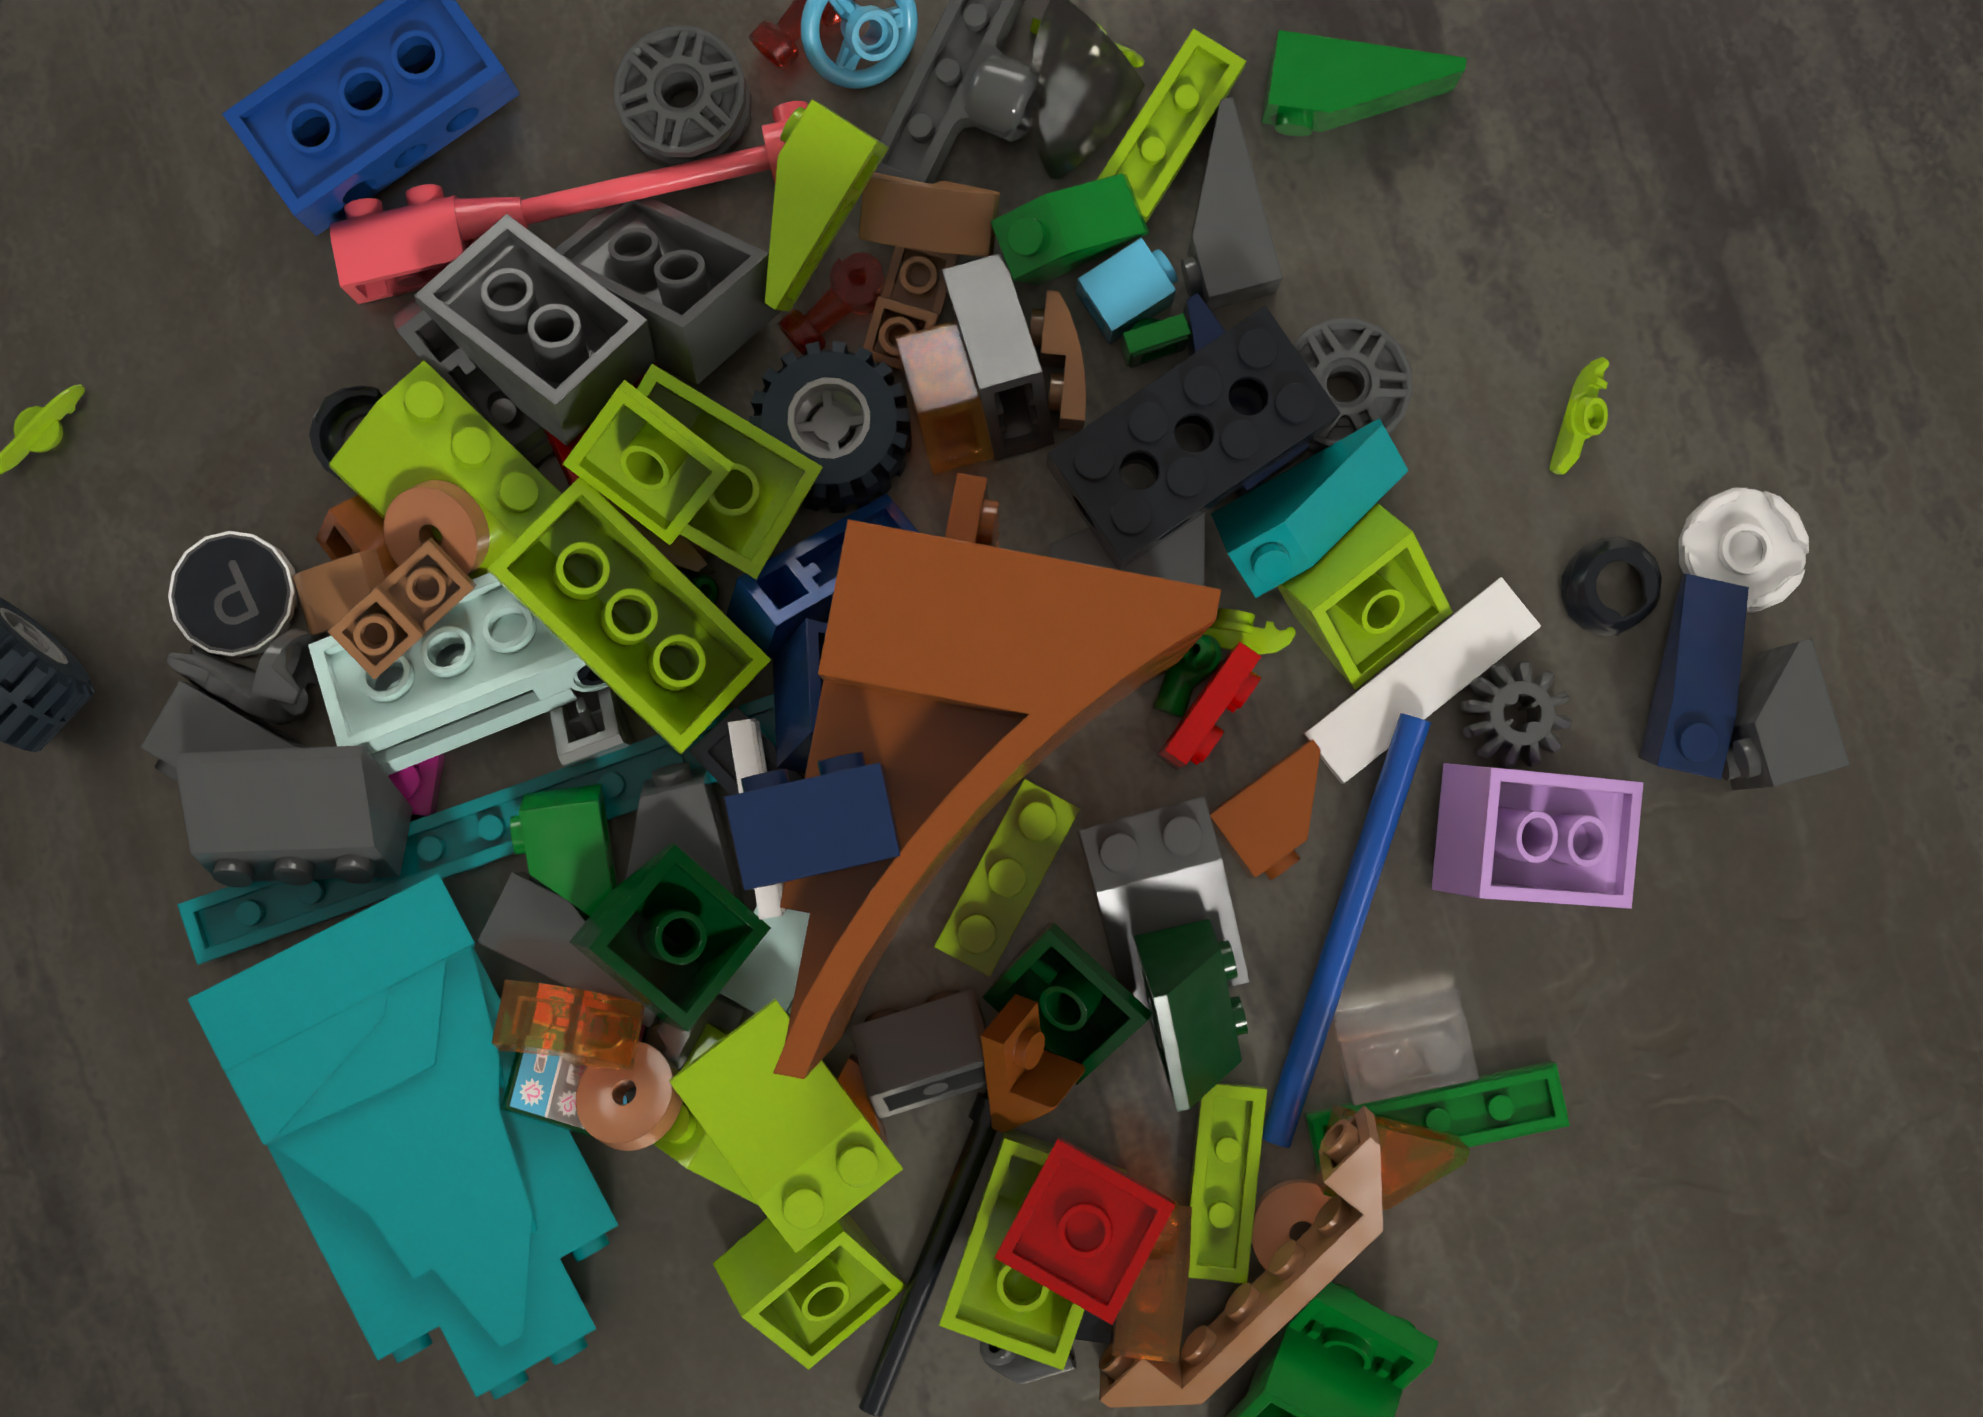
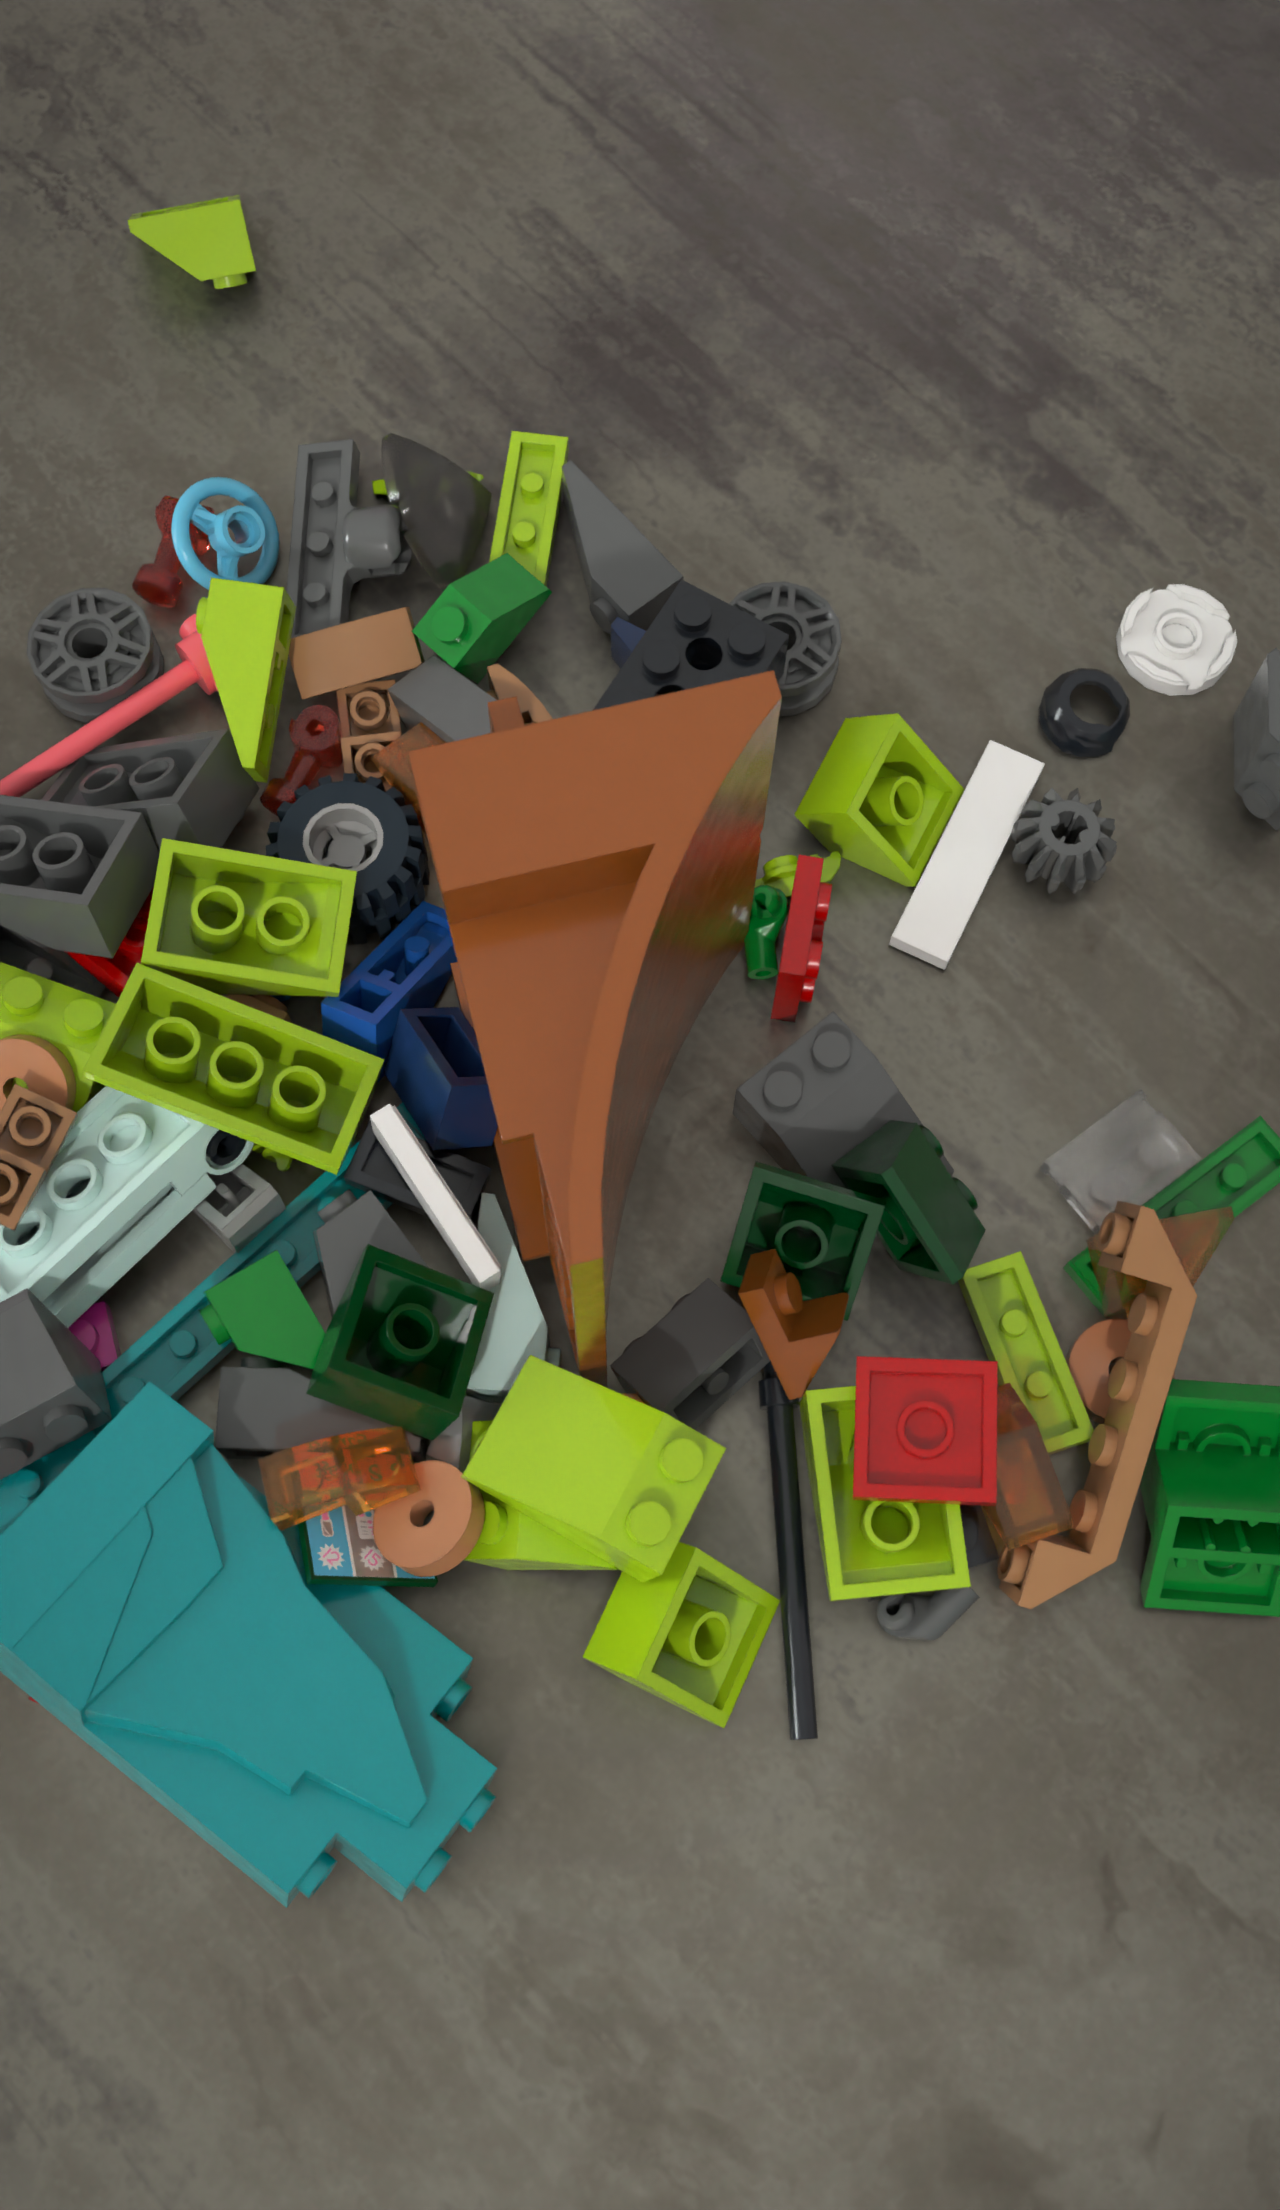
camera: 30 degrees left, 15 degrees down
lime slope [563,380,735,545] -> none
dark blue piece [724,752,902,890] -> none
lime plate [934,779,1080,977] -> none
medium azure brick [1076,238,1178,345] -> none
green tile [1120,313,1191,368] -> none
dark orange slope [1209,739,1321,880] -> none
teal slope [1211,418,1409,598] -> none
green slope [1261,30,1467,137] -> none
blue piece [1262,713,1431,1148] -> none
lavender slope [1431,763,1644,909] -> none
lime piece [1549,357,1609,475] -> none
dark blue slope [1639,573,1749,780] -> none

